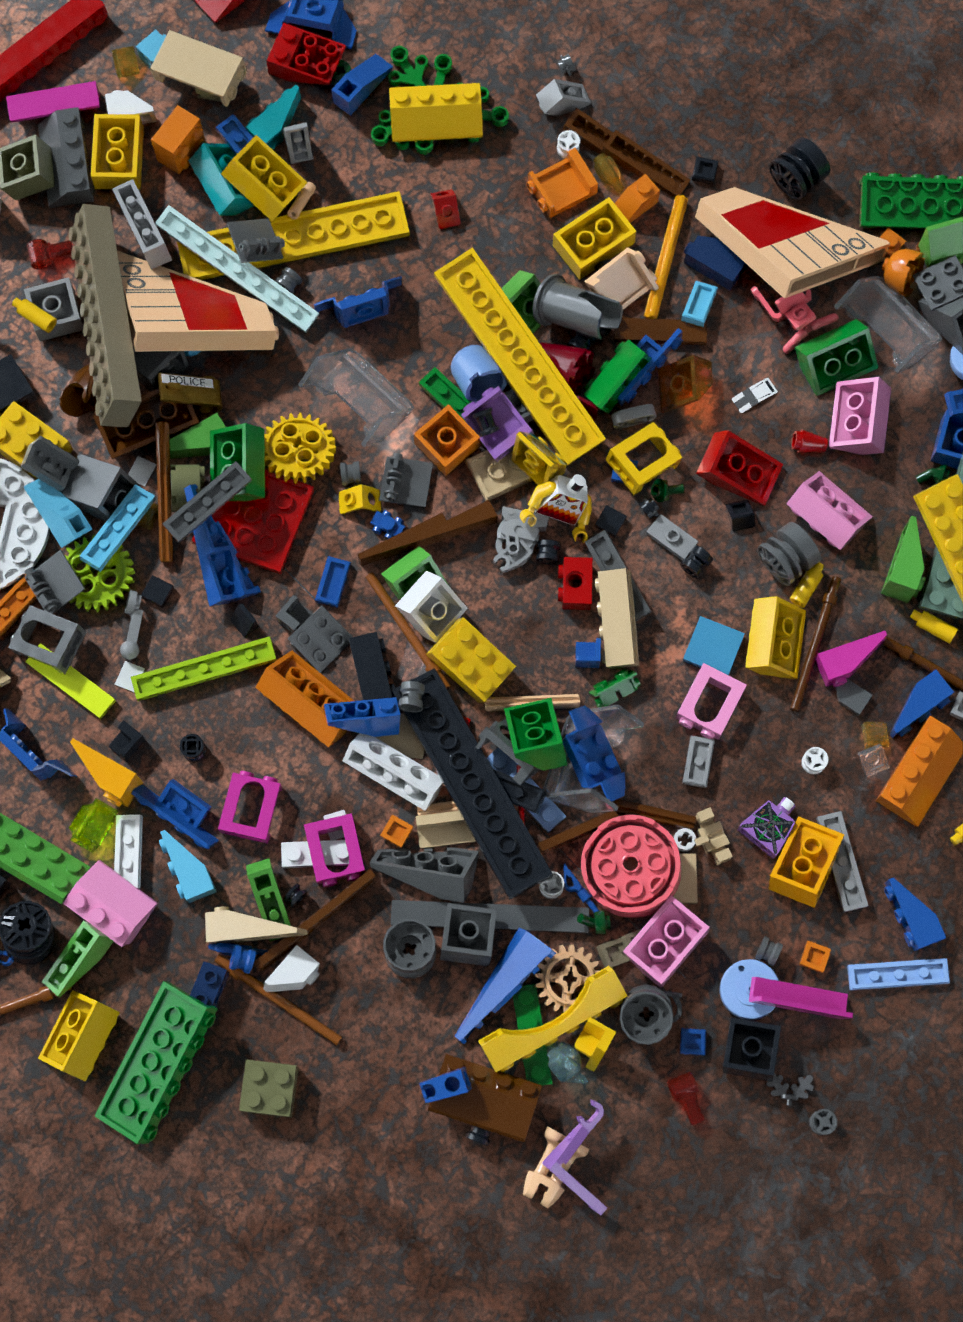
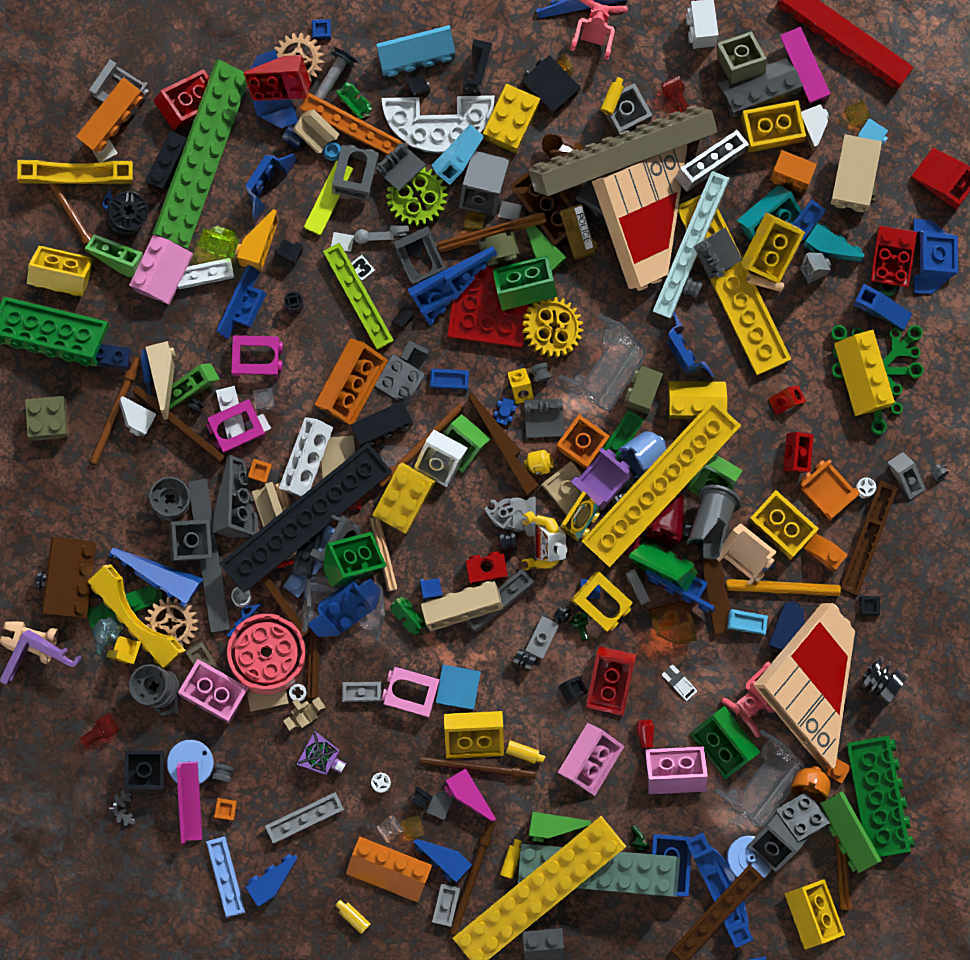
camera: 75 degrees right, 5 degrees up
dark grey bracket [20,436,79,492] -> none
medium azure plate [80,484,156,572] -> none
medium azure slope [159,830,217,903] -> none
dark grey plate [163,461,252,543] -> none
blue wheel [229,945,256,974] -> none
blue slope [324,697,400,737] -> none
dark grey wheel [398,681,425,712] -> none
blue leg [419,1067,472,1103] -> none
black bush [472,407,500,437] -> none
dark green plate [577,910,610,935] -> none
clear yellow plant [593,153,625,193] -> none
black tile [594,505,627,538] -> none
blue tile [679,1028,706,1056] -> none
dark grey wheel [757,522,821,586] -> none
light orange slope [769,816,845,908] -> none
dark grey wheel [809,1109,837,1135] -> none
none -> clear plate [253,388,275,410]
none -> dark azure plate [323,142,341,161]
none -> sticker [351,255,375,280]
none -> dark grey panel [392,227,447,284]
none -> black wheel [409,786,433,810]
none -> yellow head [524,450,554,476]
none -> olive brick [625,365,663,416]
none -> yellow slope [668,381,727,419]
none -> red brick [783,432,814,473]

